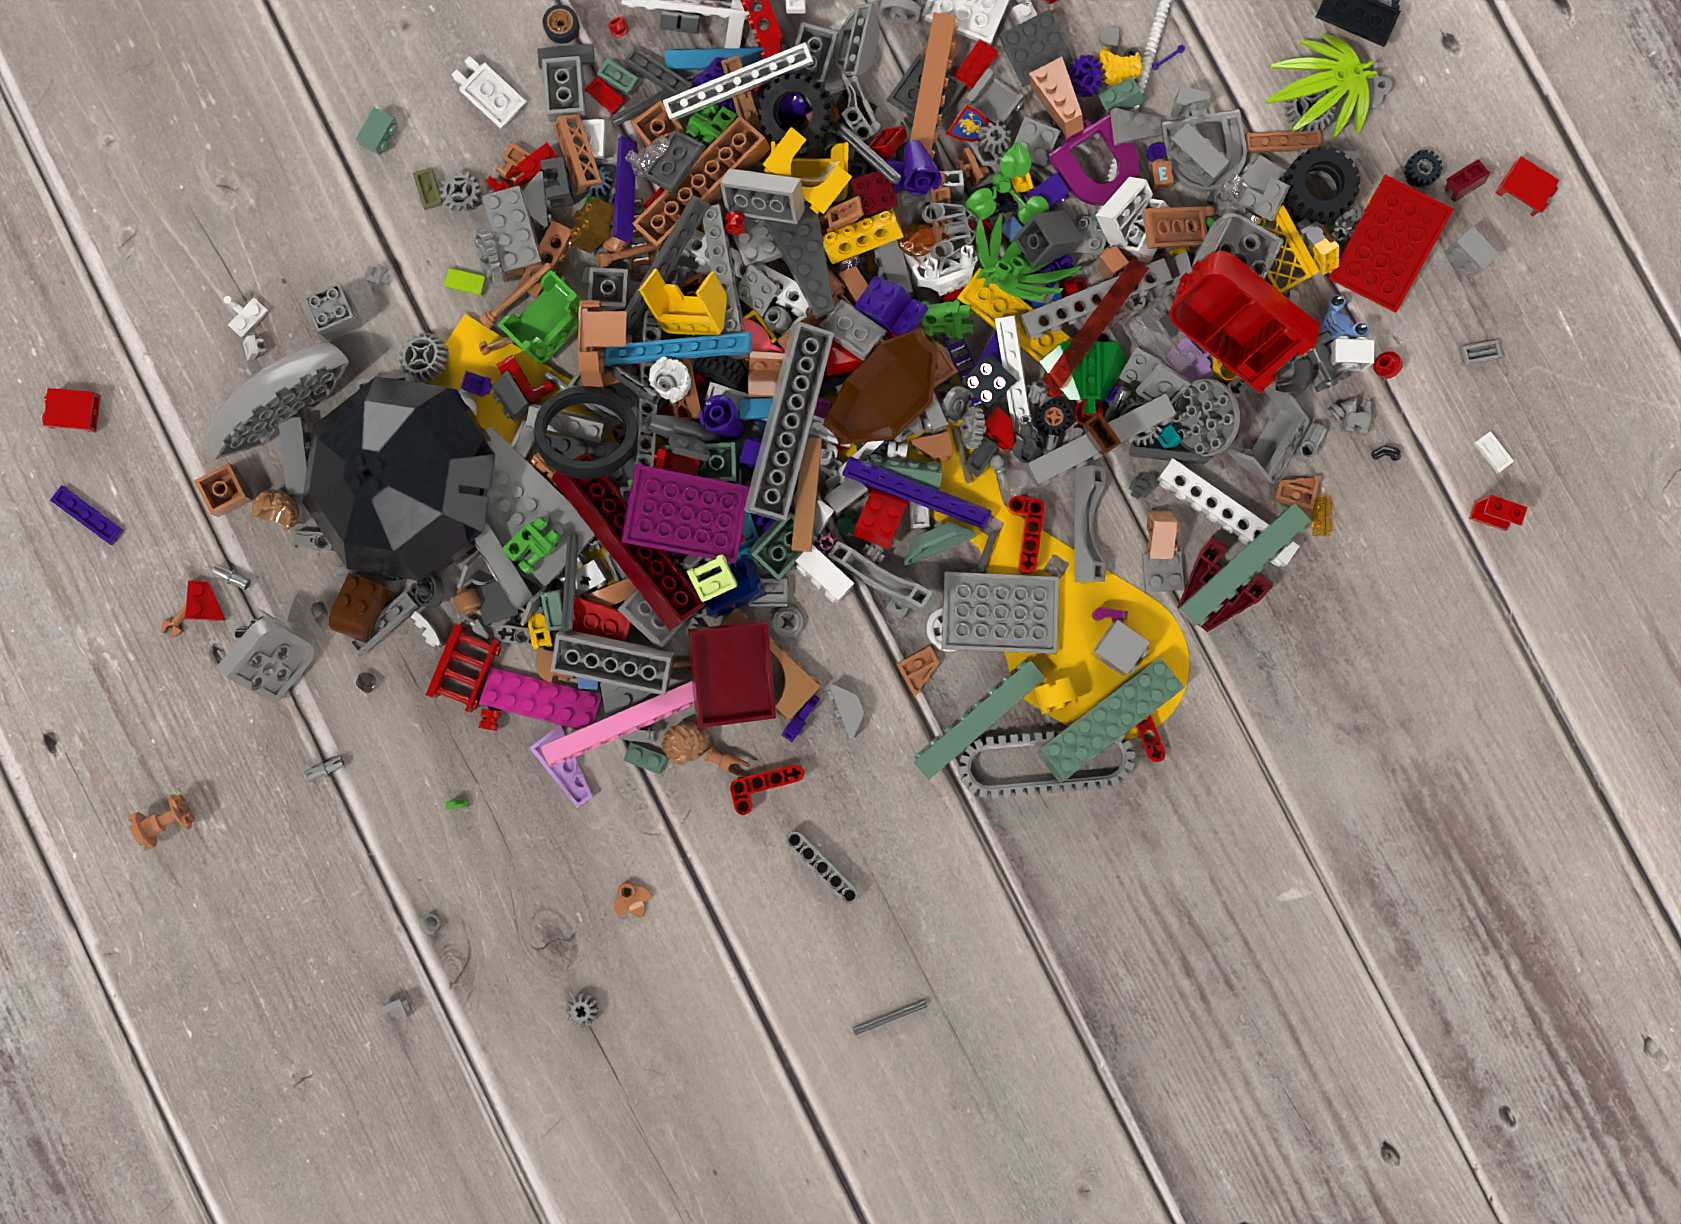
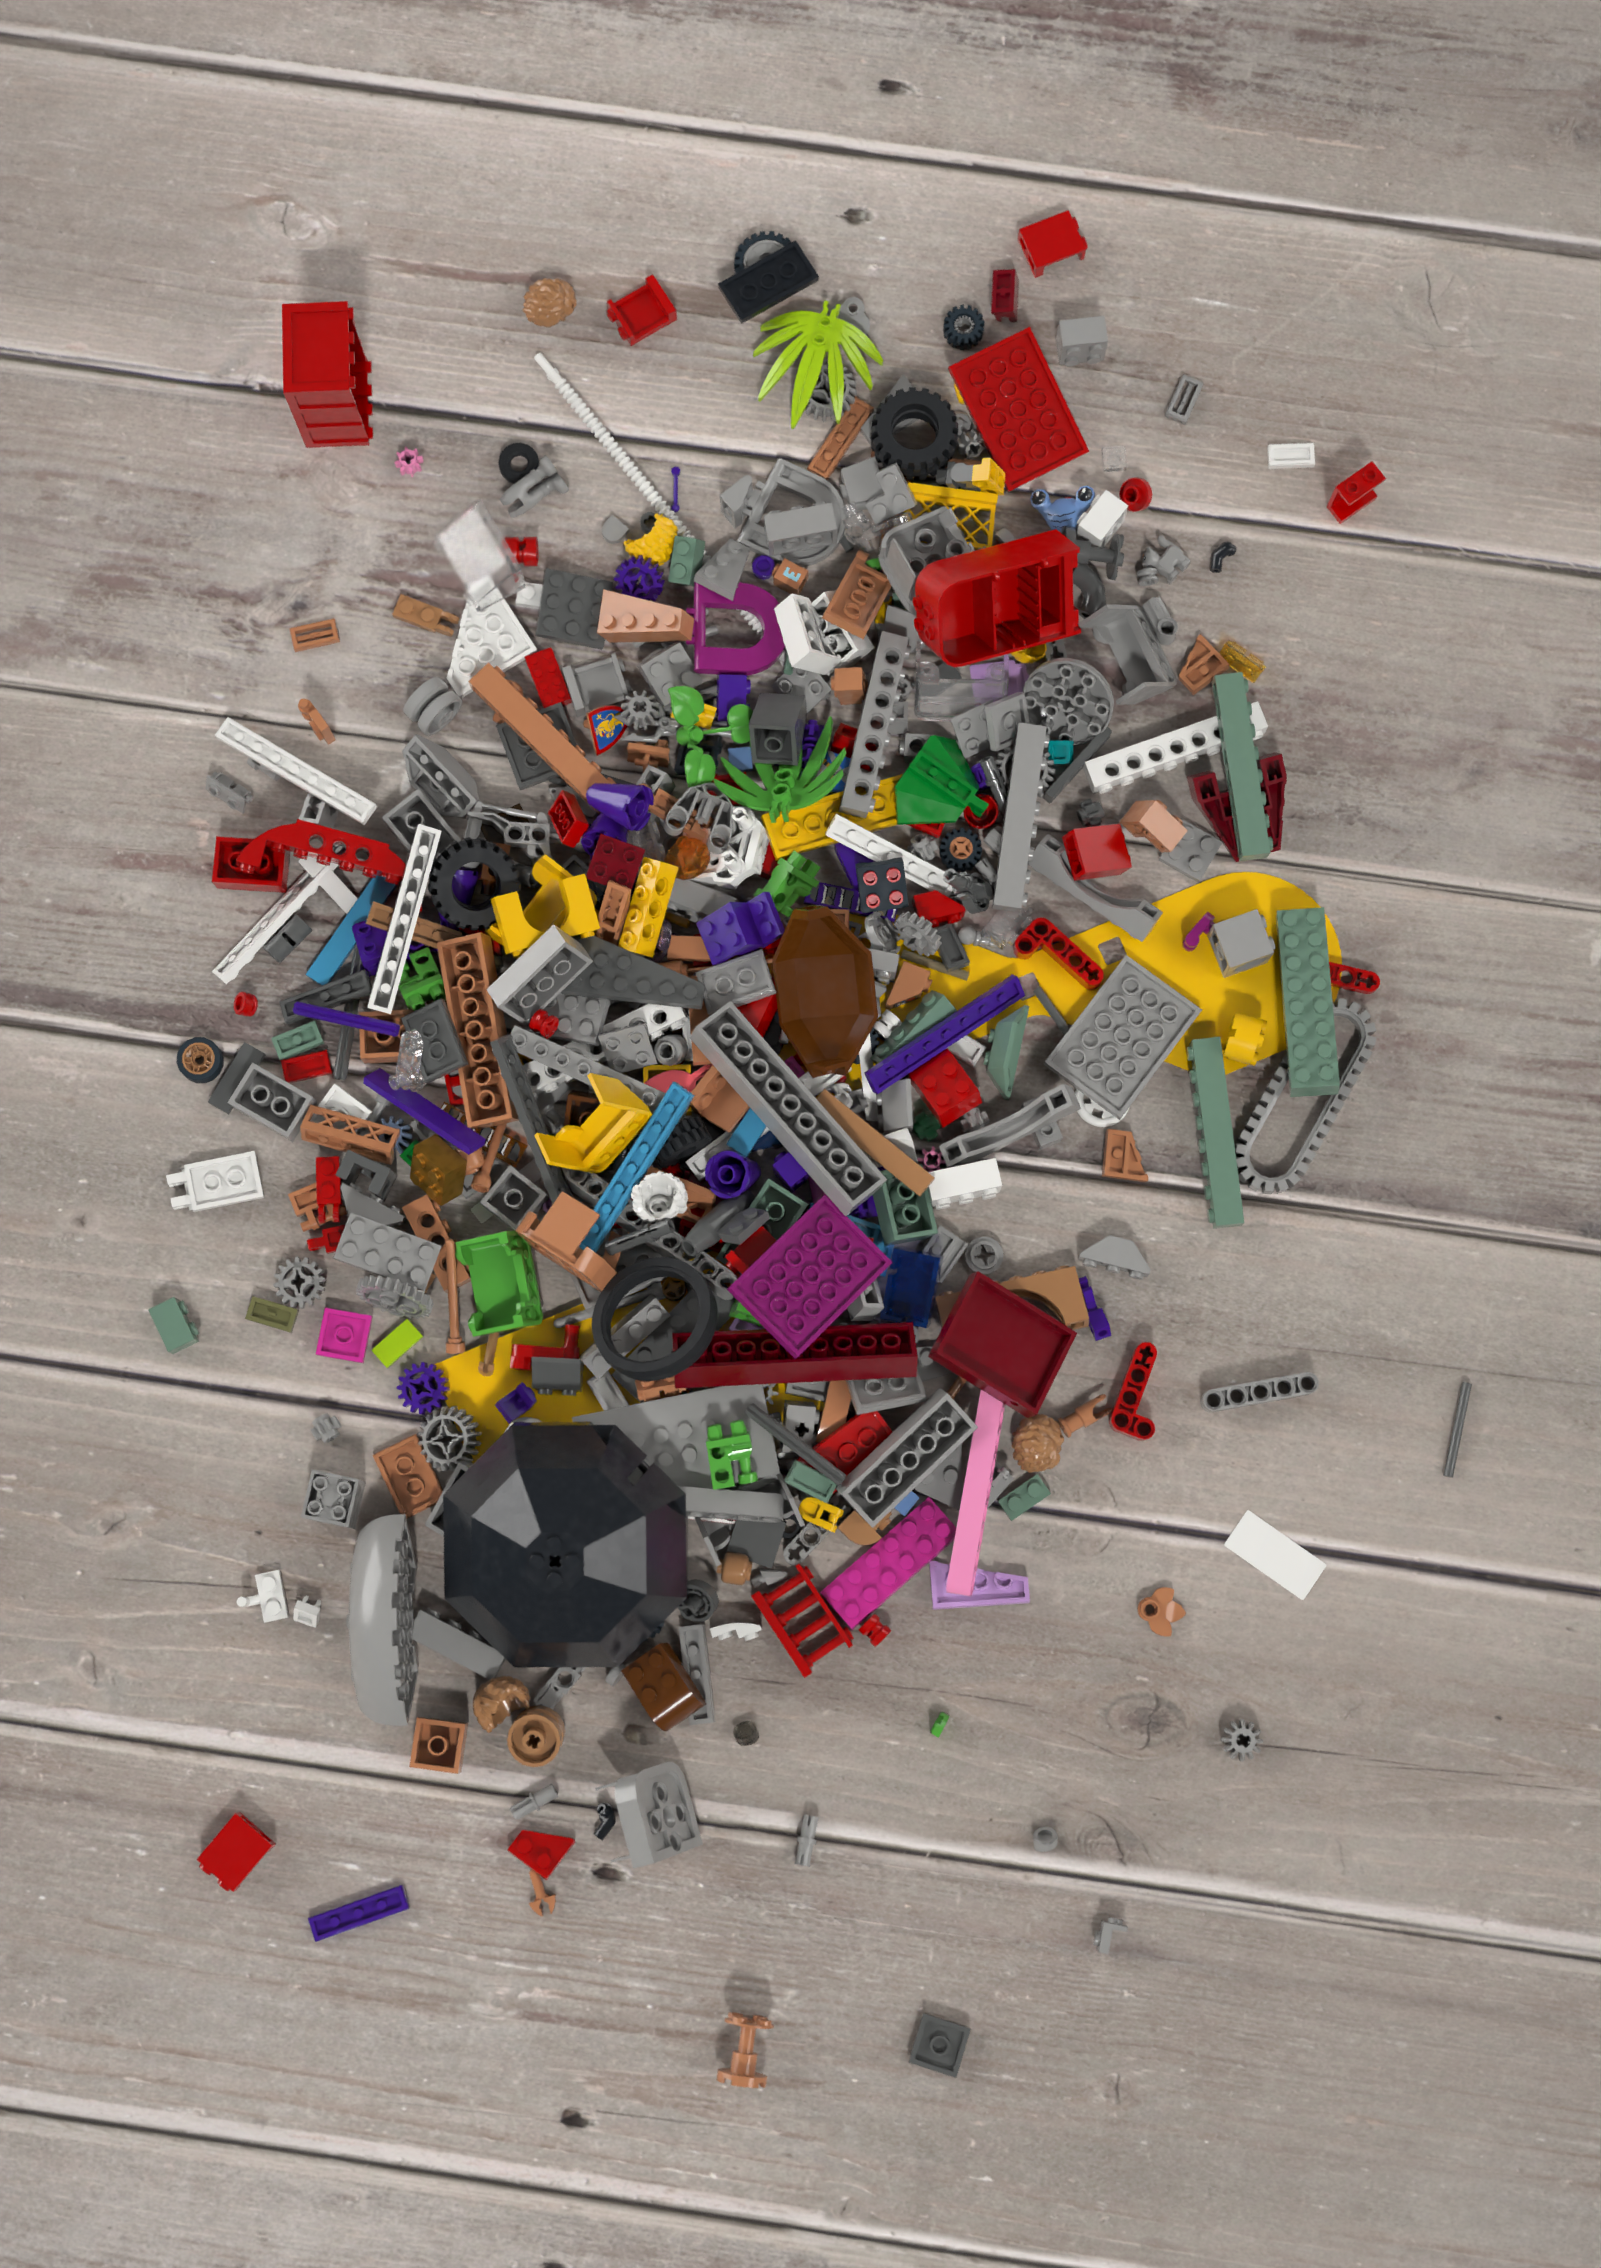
camera: 55 degrees left, 5 degrees down
yellowish green plate [687,554,738,602] -> none
dark grey axle [832,120,901,185] -> none
clear red tile [1042,257,1149,393] -> none
reddish brown torso [1083,413,1122,455] -> none
none -> dark purple axle [293,1001,400,1037]
none -> dark pink plate [315,1308,373,1364]
none -> nougat tile [373,1434,444,1519]
none -> dark purple gear [396,1362,450,1415]
none -> medium nougat wheel [507,1705,565,1767]
none -> dark grey plate [909,2013,971,2078]
none -> red brick [1062,824,1132,881]
none -> white sticker [1224,1510,1326,1600]

